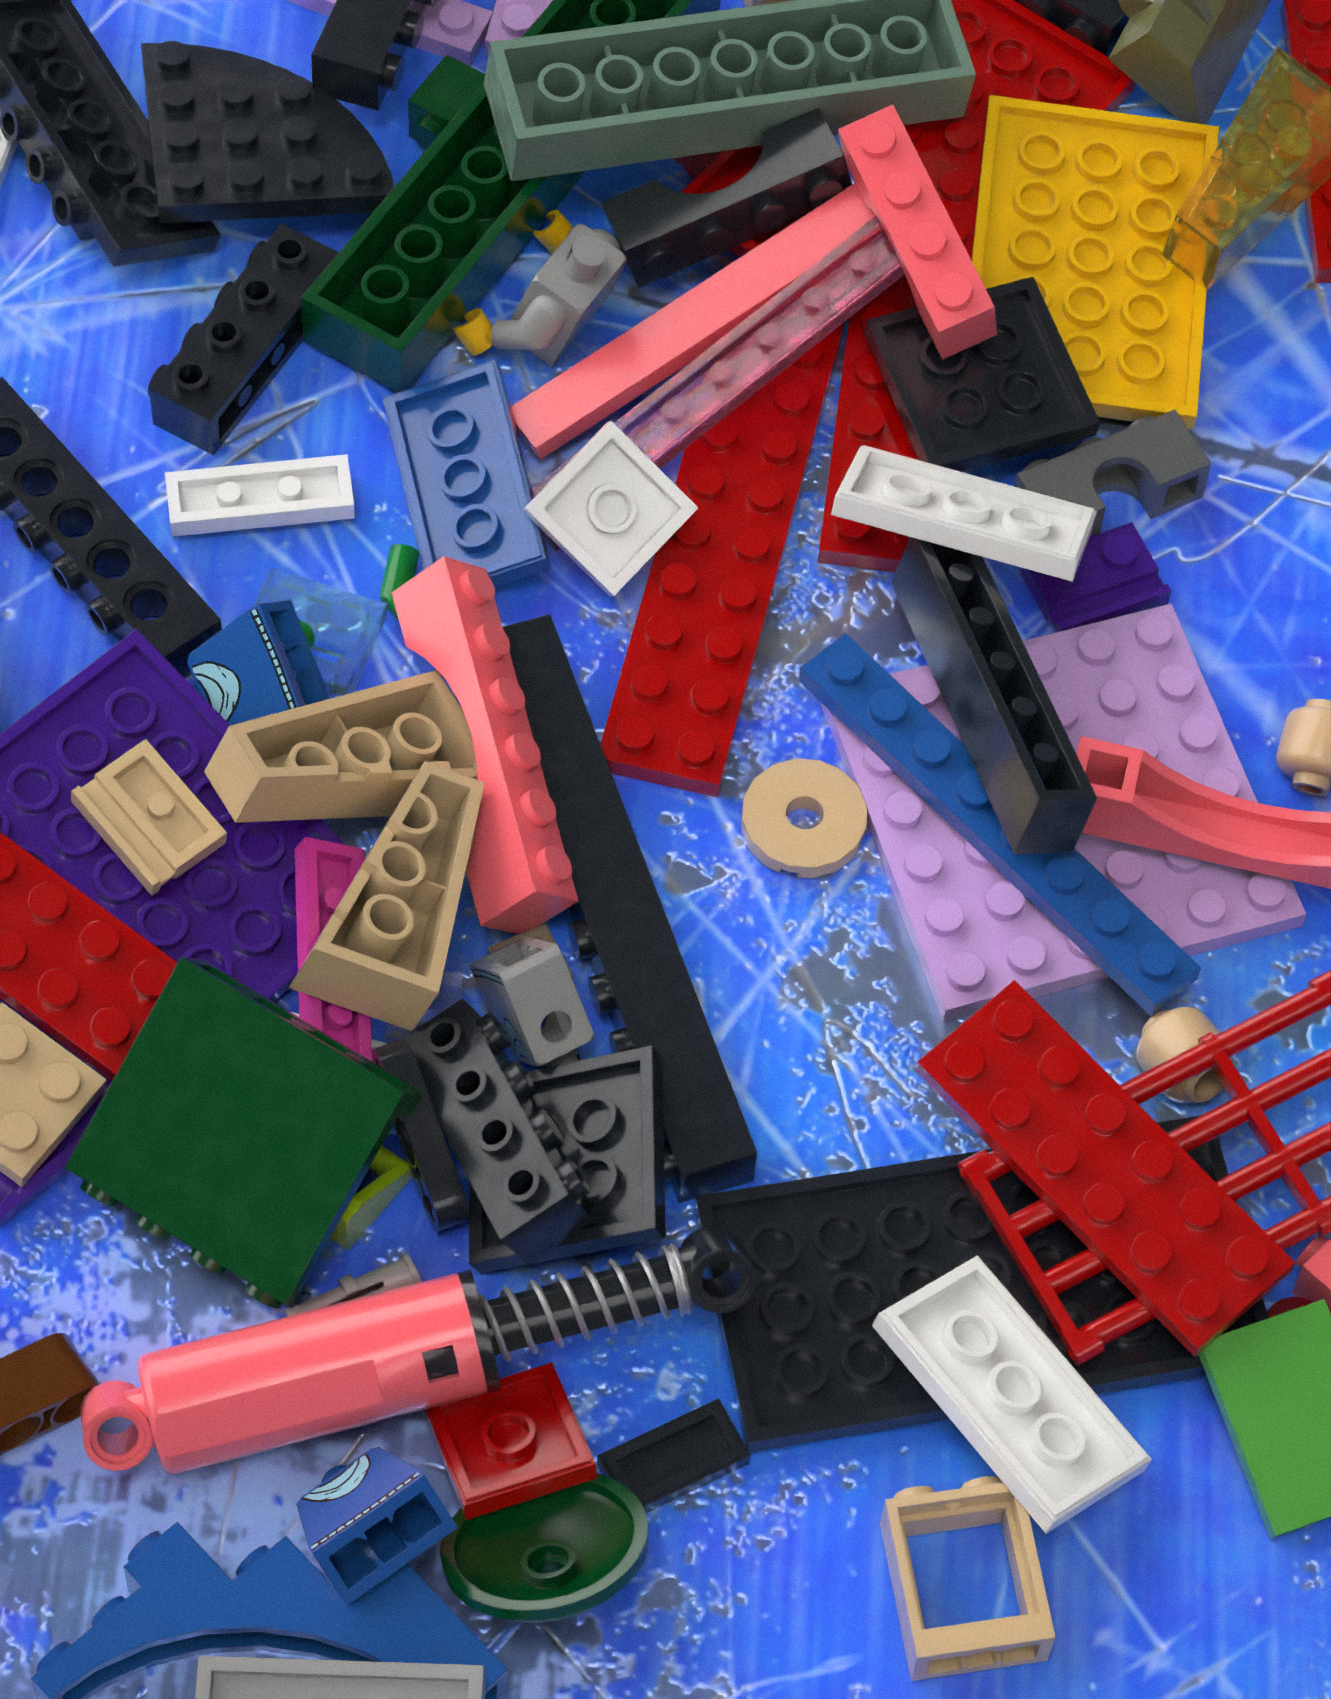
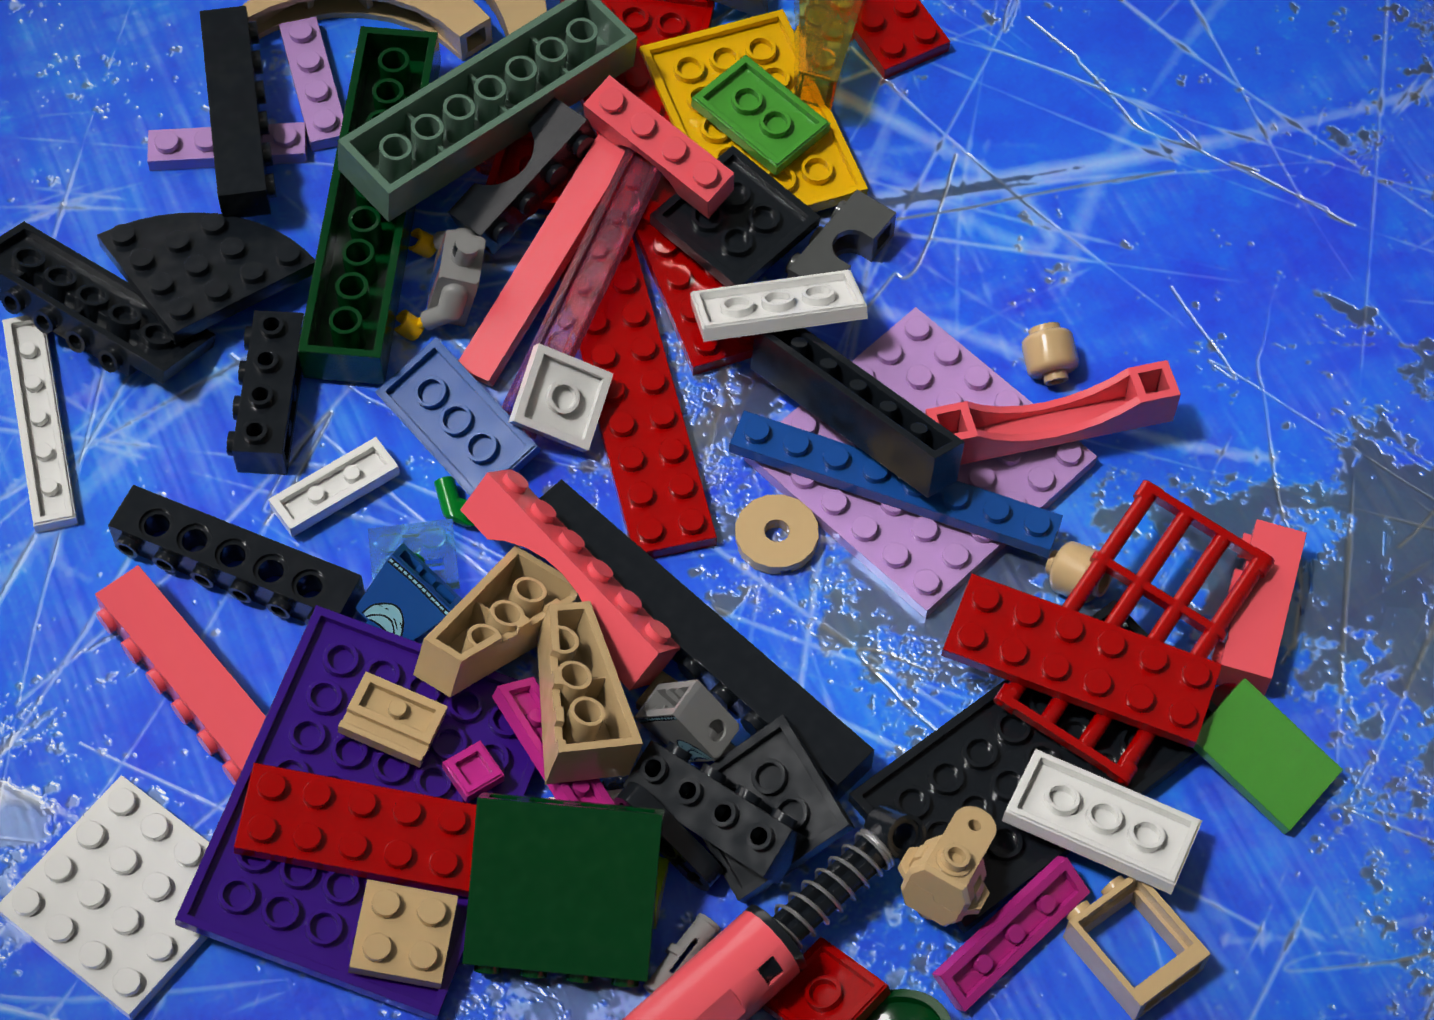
camera: 25 degrees left, 0 degrees up
dark green brick [408,54,485,149] -> none
black tile [597,1398,751,1513] -> none
dark purple plate [1020,522,1171,633] -> none
none -> dark pink tile [442,741,505,803]
none -> bright green tile [691,55,831,176]
none -> tan piece [897,806,997,926]
none -> dark pink plate [932,856,1090,1012]

